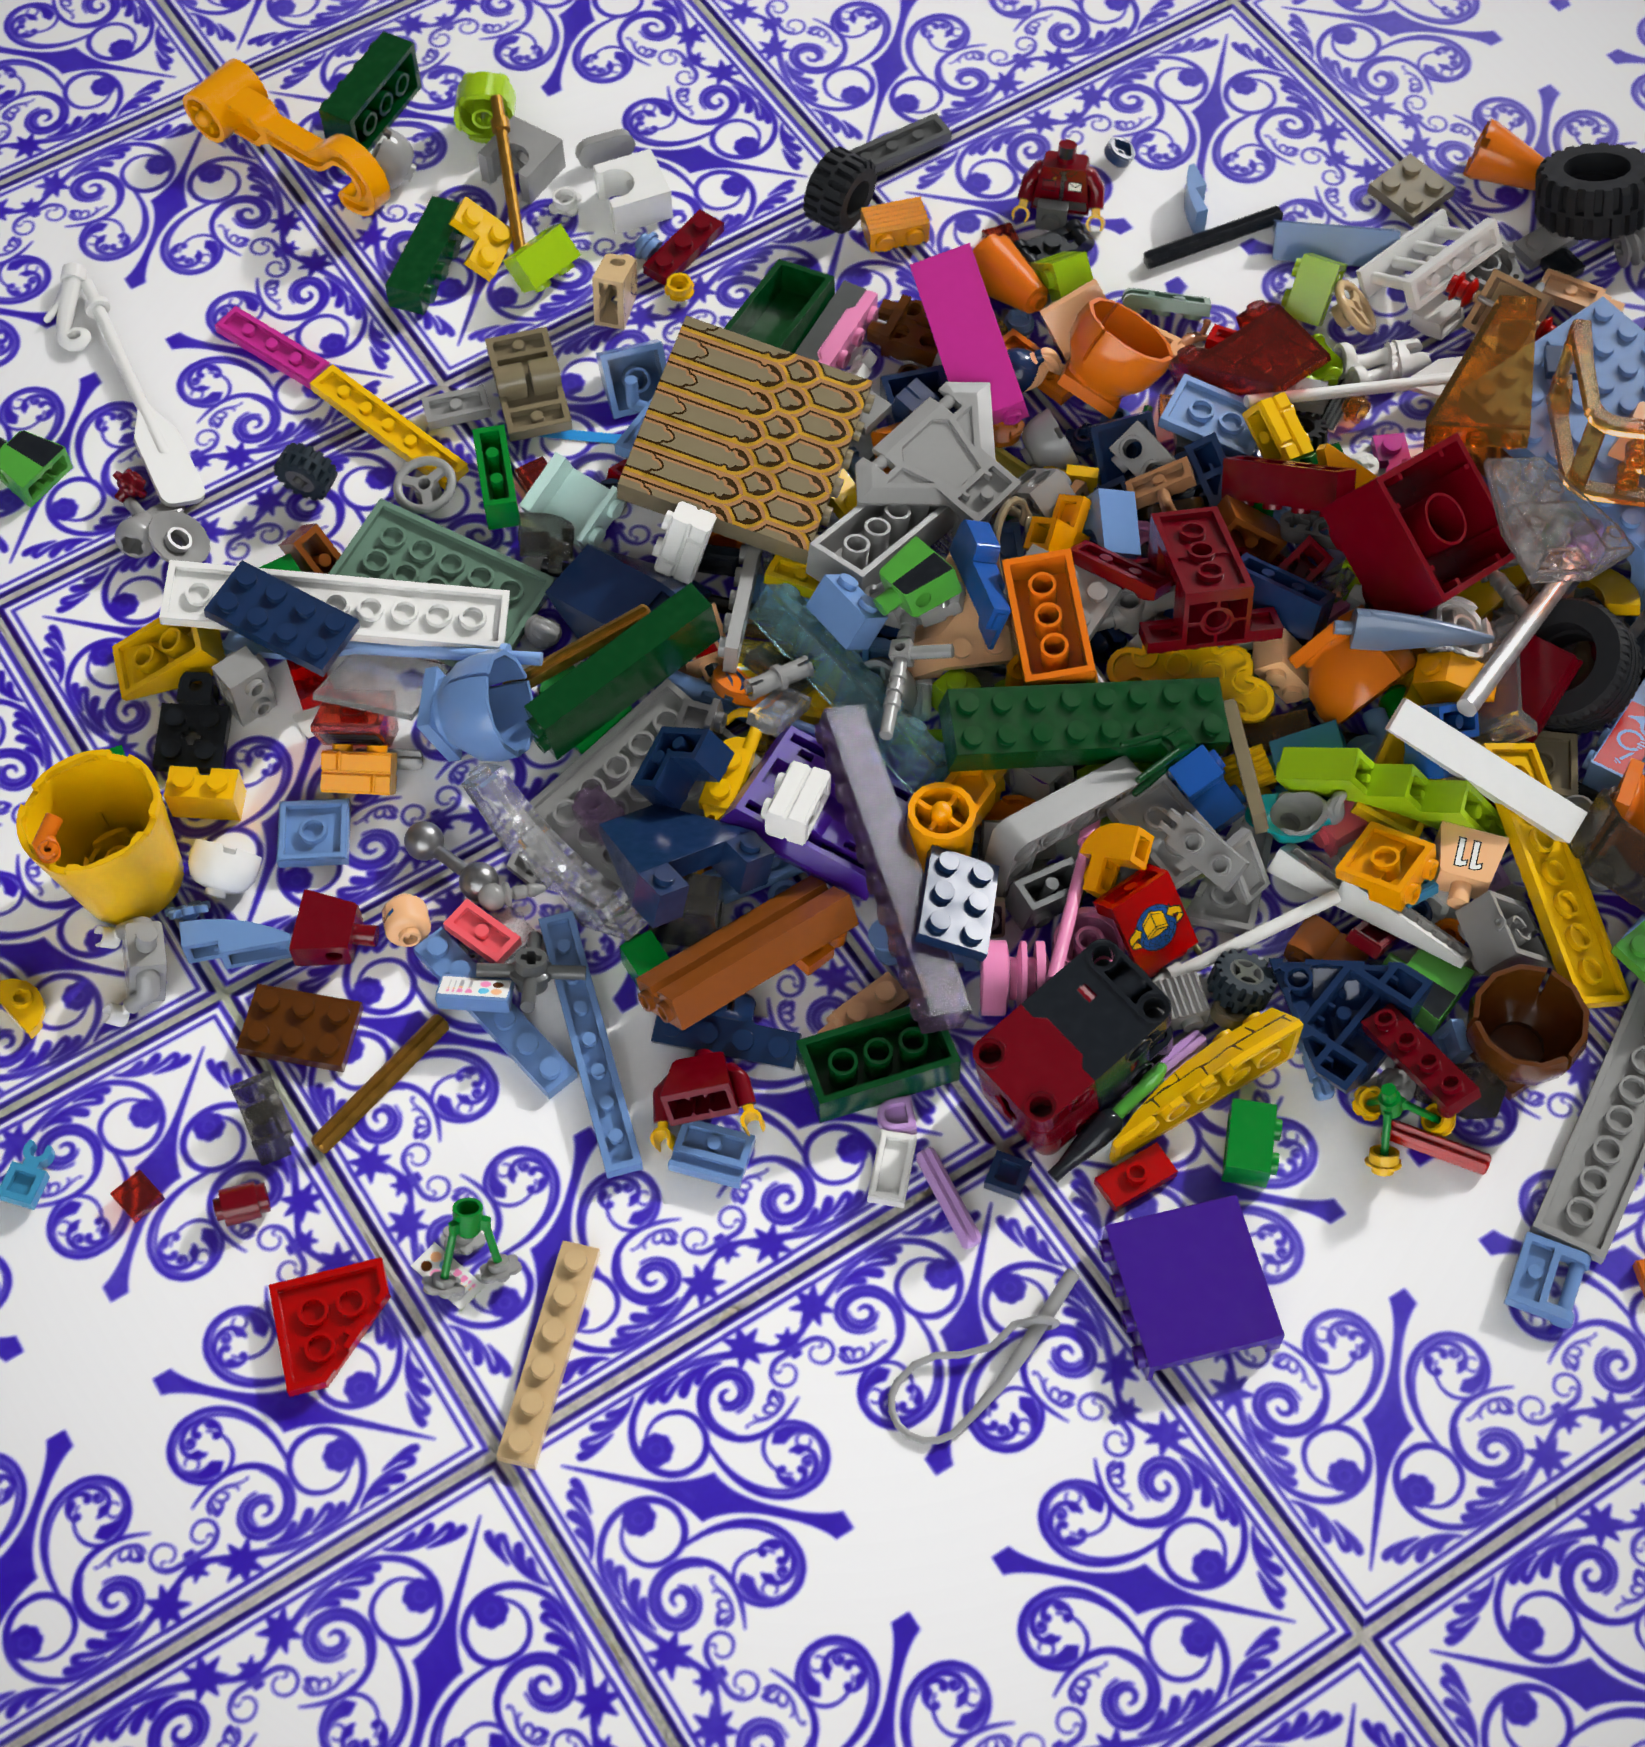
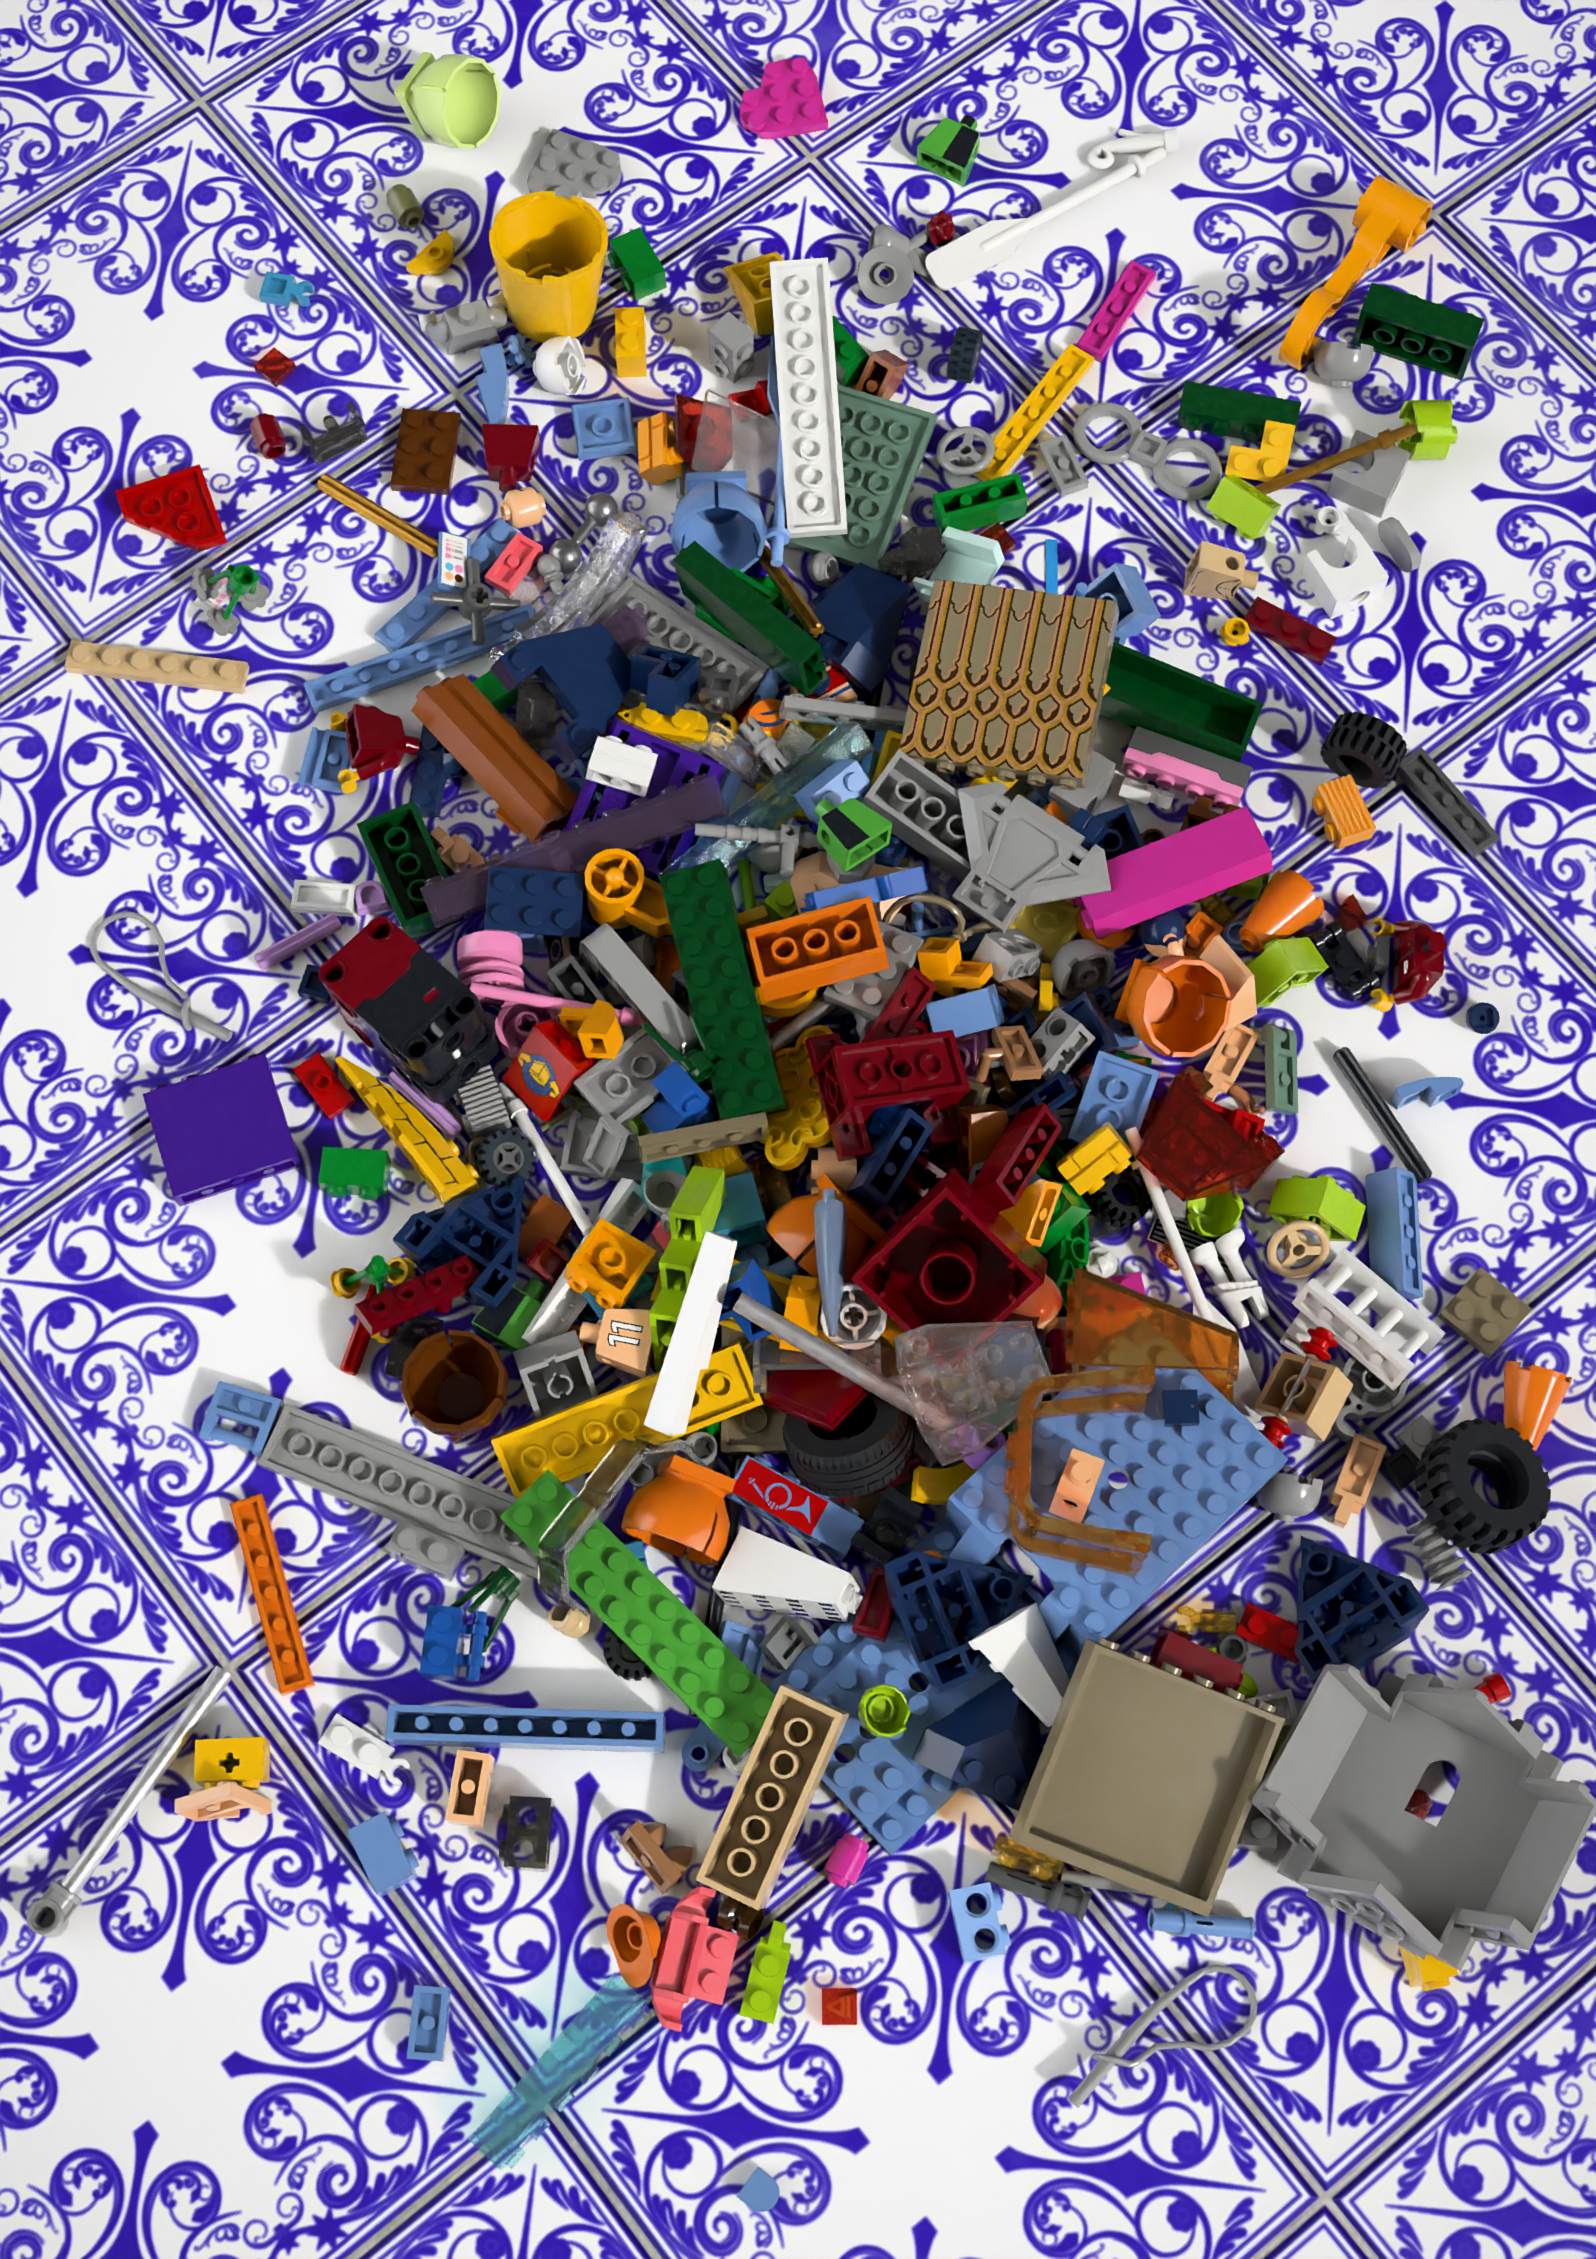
camera: 85 degrees right, 10 degrees up
orange arm [32,813,63,864] -> none
black plate [152,672,232,773] -> none
dark blue plate [204,560,360,677] -> none
dark tan plate [485,327,573,442] -> none
medium blue plate [634,231,662,261] -> none
white brick [652,501,717,584] -> none
black piece [1048,1062,1167,1182] -> none
light grey hinge [1158,808,1250,892] -> none
none -> light grey bar [1073,402,1223,501]

